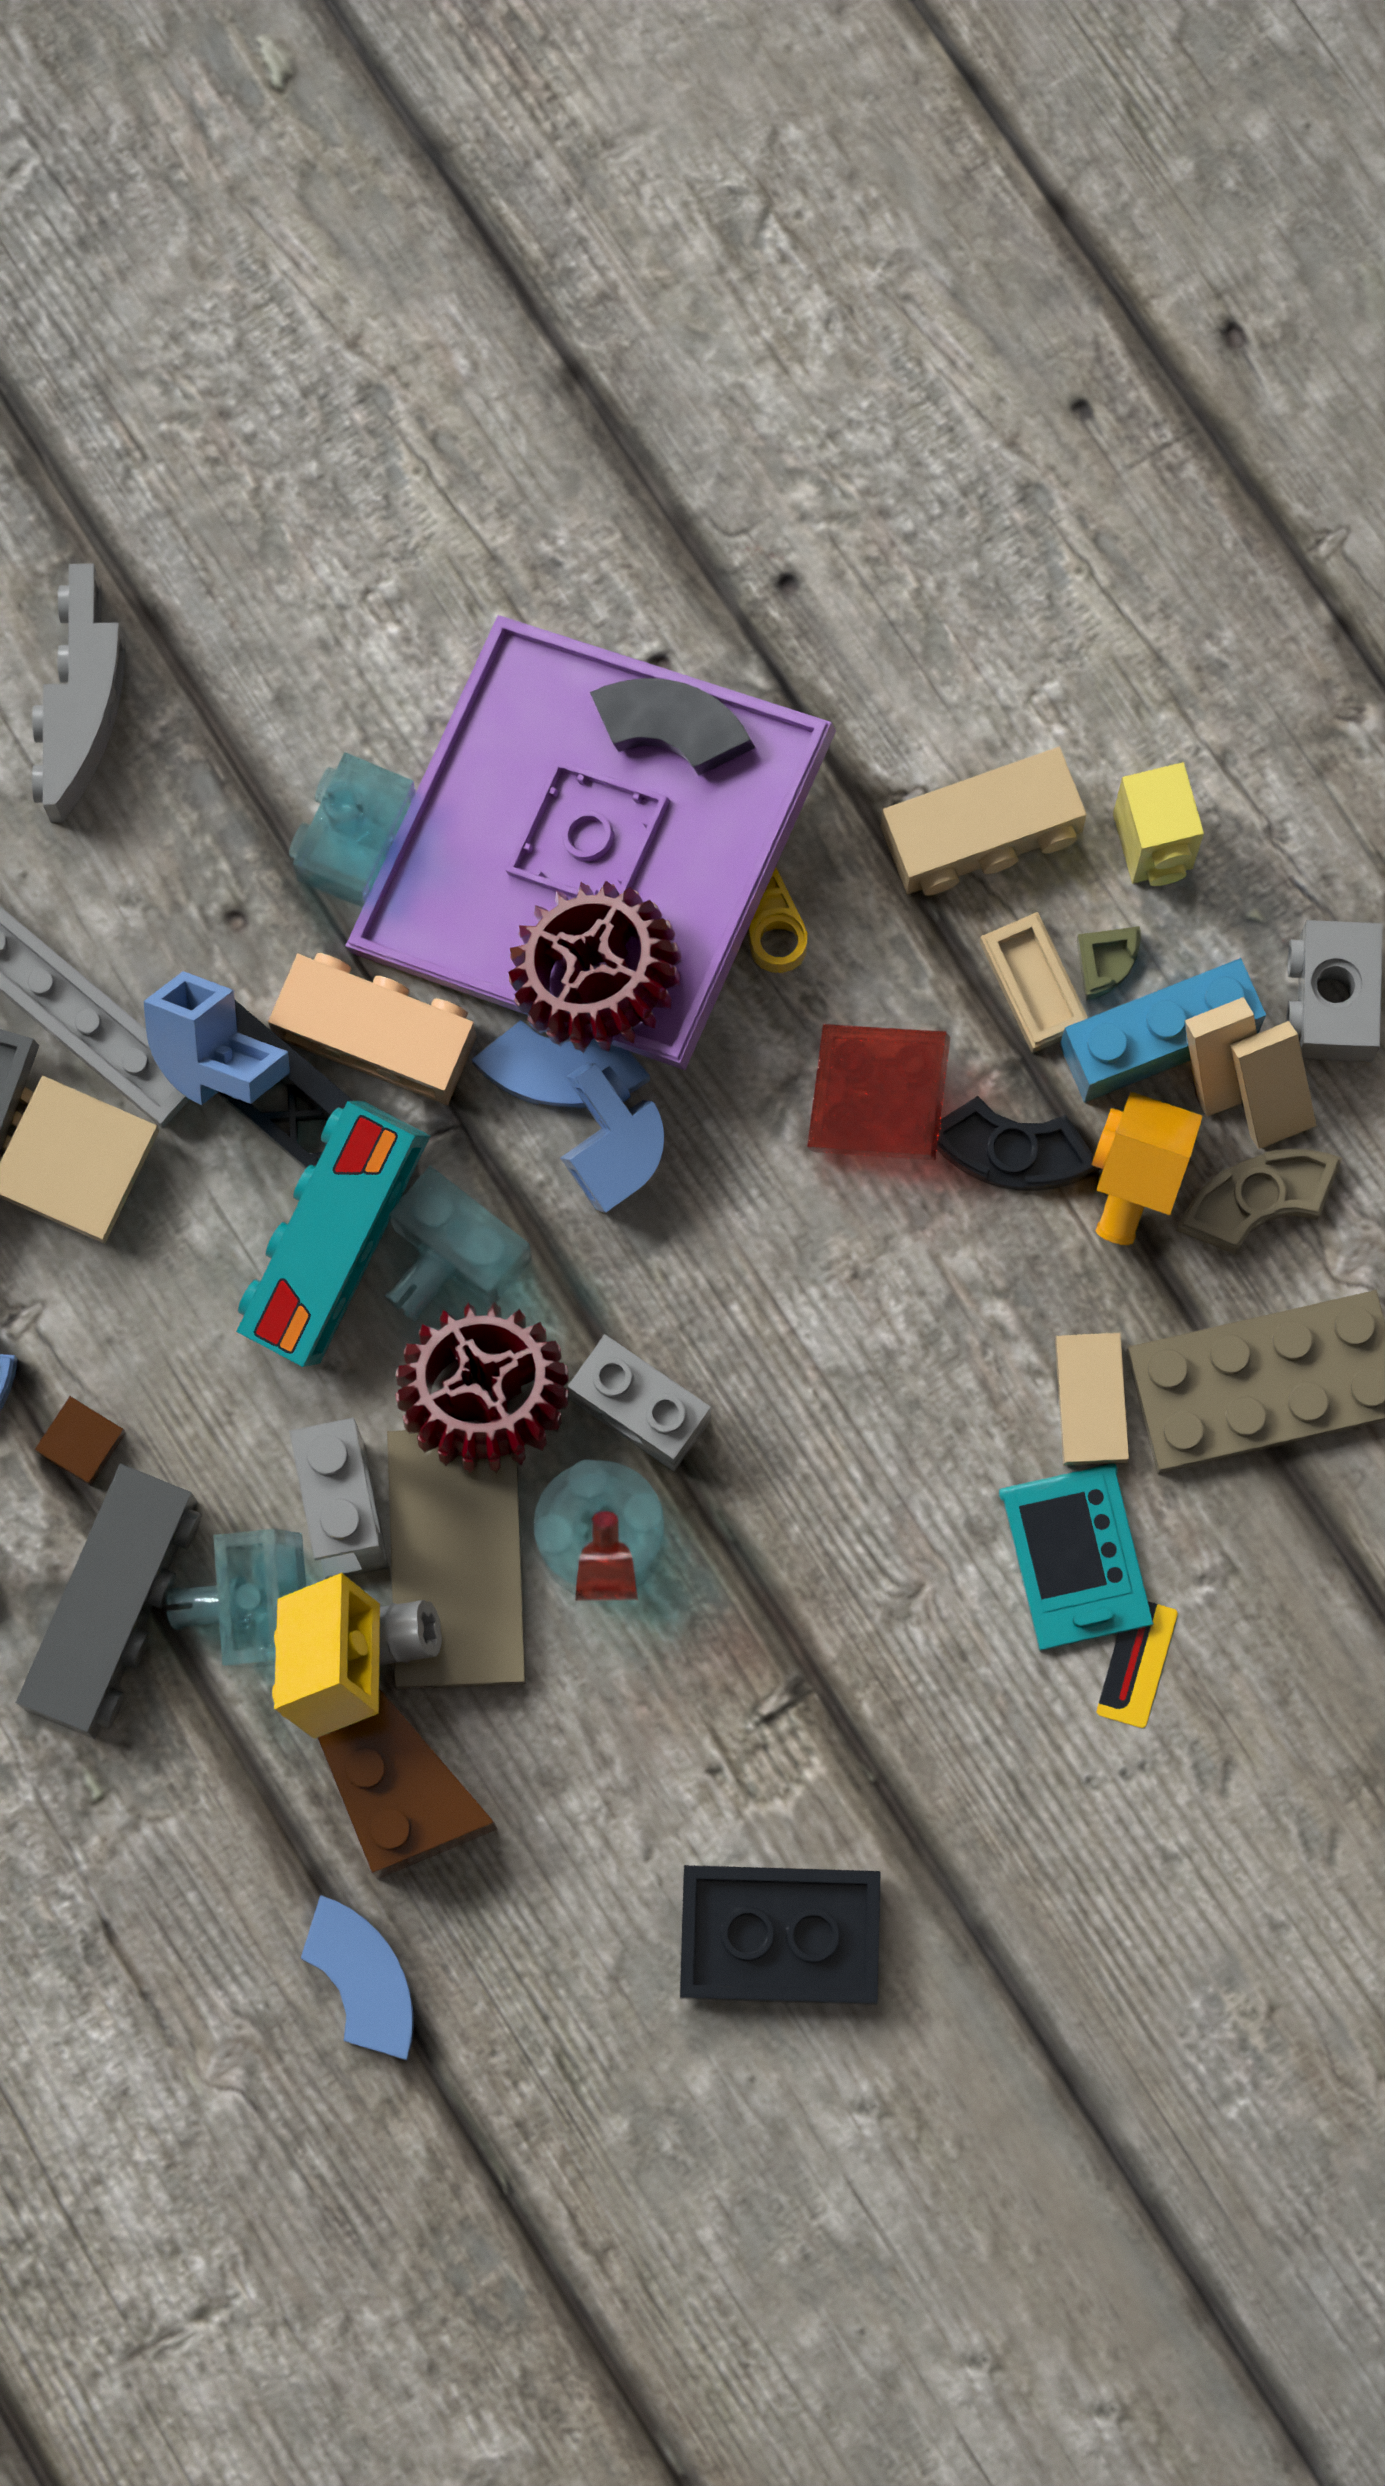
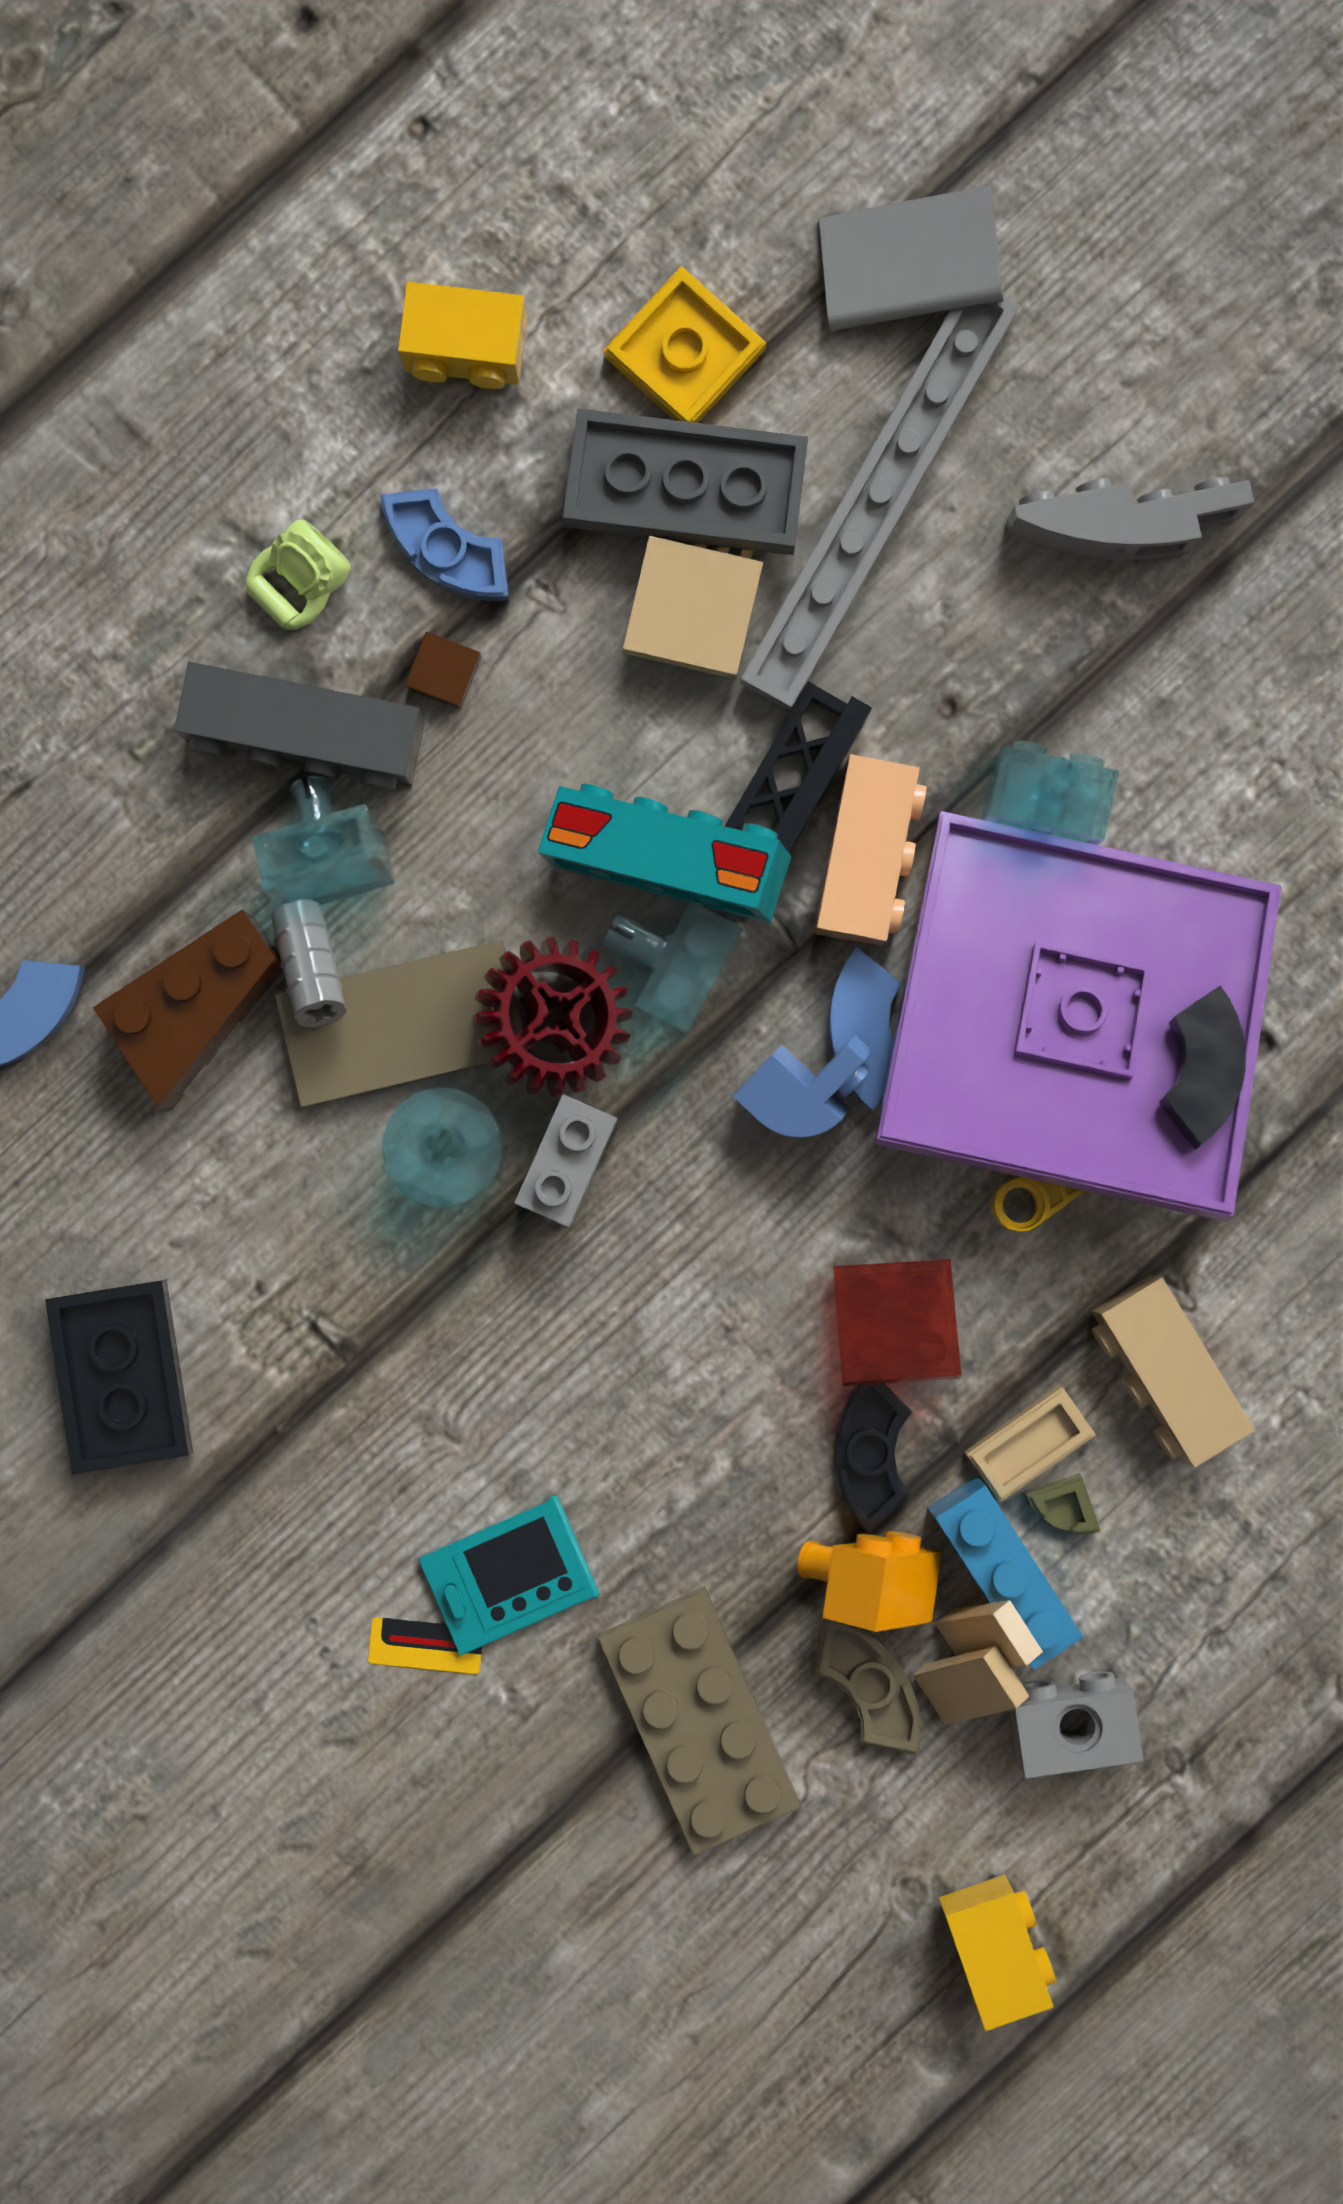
camera: 75 degrees right, 10 degrees up
medium blue brick [143,971,290,1105] -> none
yellow brick [272,1573,380,1739] -> none
light grey window [289,1418,389,1579] -> none
dark red gear [508,880,682,1053] -> none
clear red piece [575,1511,638,1601] -> none
tan tile [1055,1333,1129,1466] -> none
light yellow brick [1113,762,1204,886] -> none

